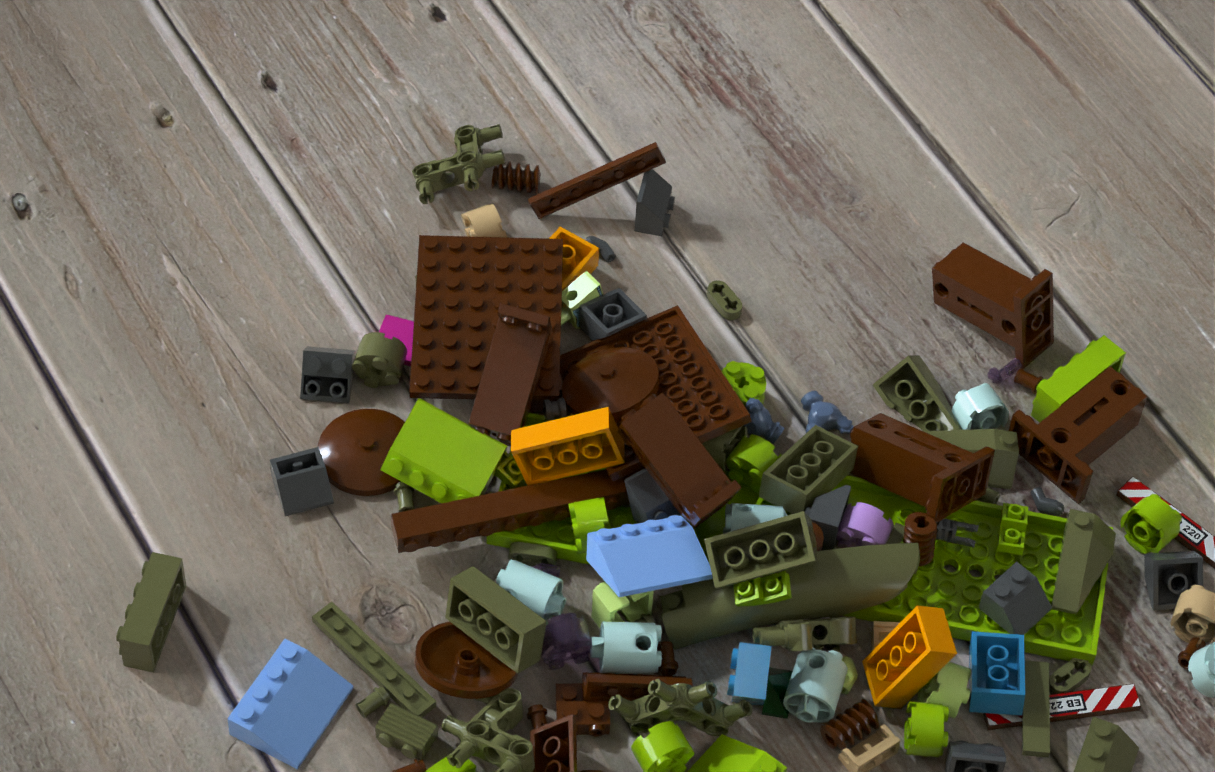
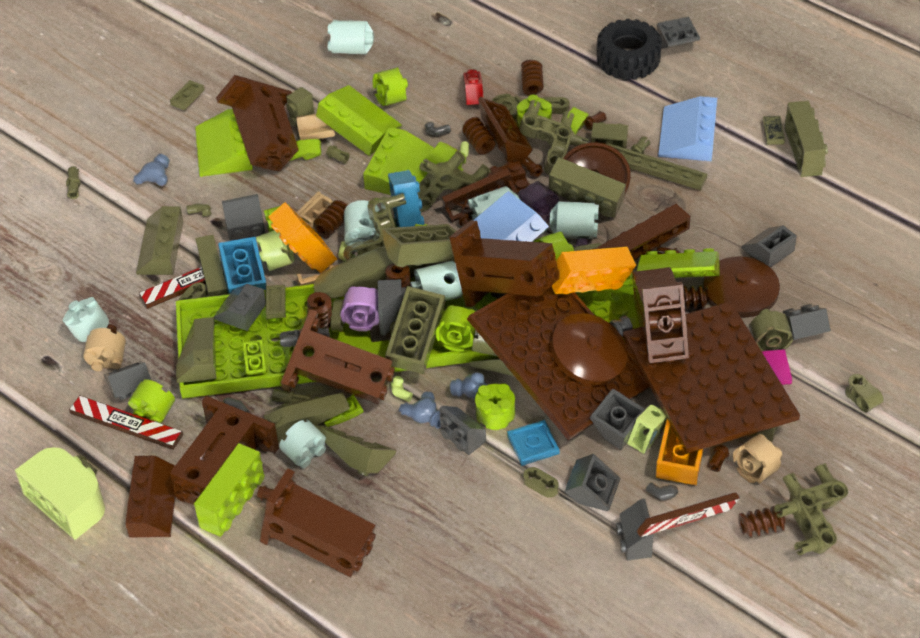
camera: 165 degrees right, 5 degrees down
none -> reddish brown slope [125,455,176,538]
none -> olive tile [266,285,286,319]
none -> dark grey slope [439,406,486,455]
none -> dark azure tile [507,420,560,466]
none -> dark grey slope [564,454,621,511]
none -> olive tile [762,116,785,145]
none -> olive piece [845,374,883,413]

